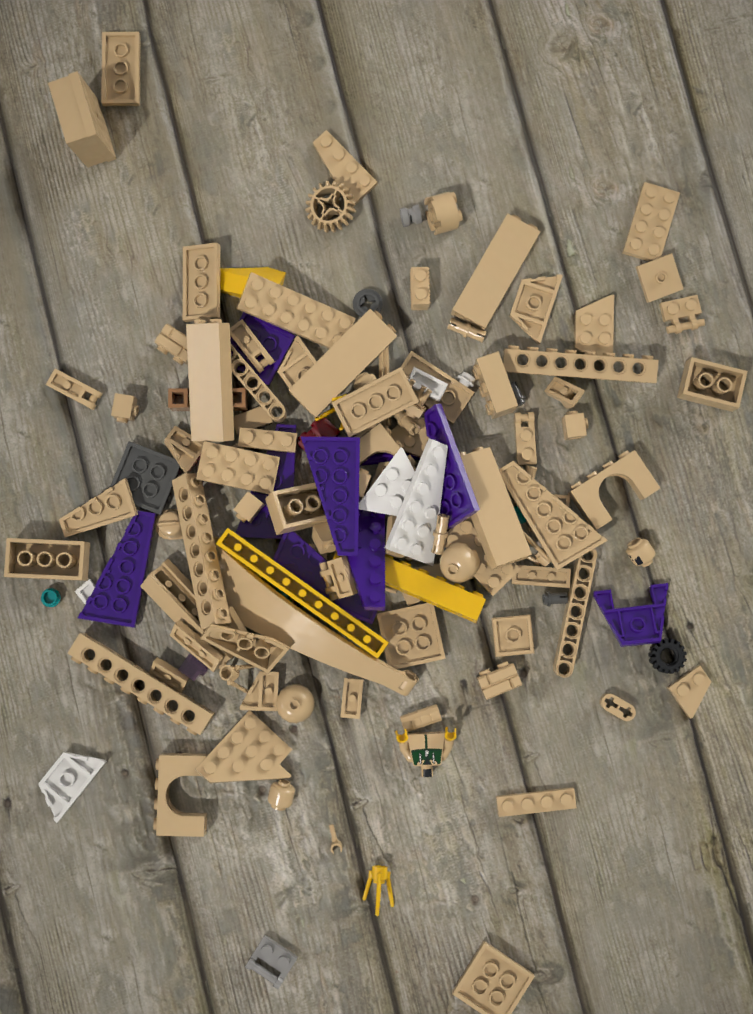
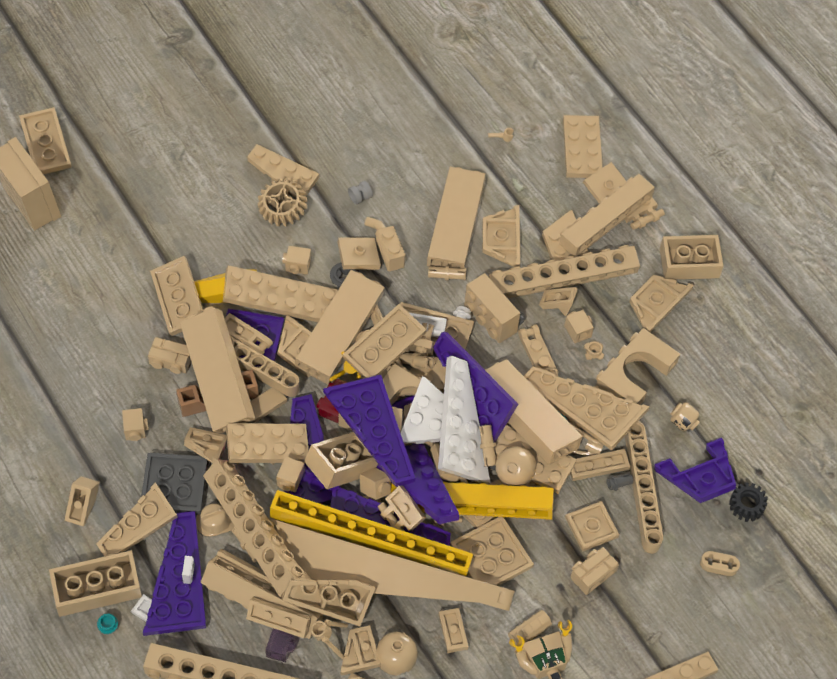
camera: 20 degrees left, 25 degrees down
tan plate [46,369,103,410] -> none
tan plate [149,657,190,693] -> none
tan plate [238,427,298,453] -> none
tan brick [424,192,463,235] -> none
tan wing [667,665,711,719] -> none
none -> tan slope [64,476,100,526]
none -> white tile [182,556,195,584]
none -> tan brick [282,246,311,275]
none -> tan plate [337,238,381,270]
none -> tan arm [365,217,386,235]
none -> tan hand [488,128,514,142]
none -> tan brick [560,174,655,257]
none -> tan plate [584,341,604,360]
none -> tan wing [629,275,694,333]

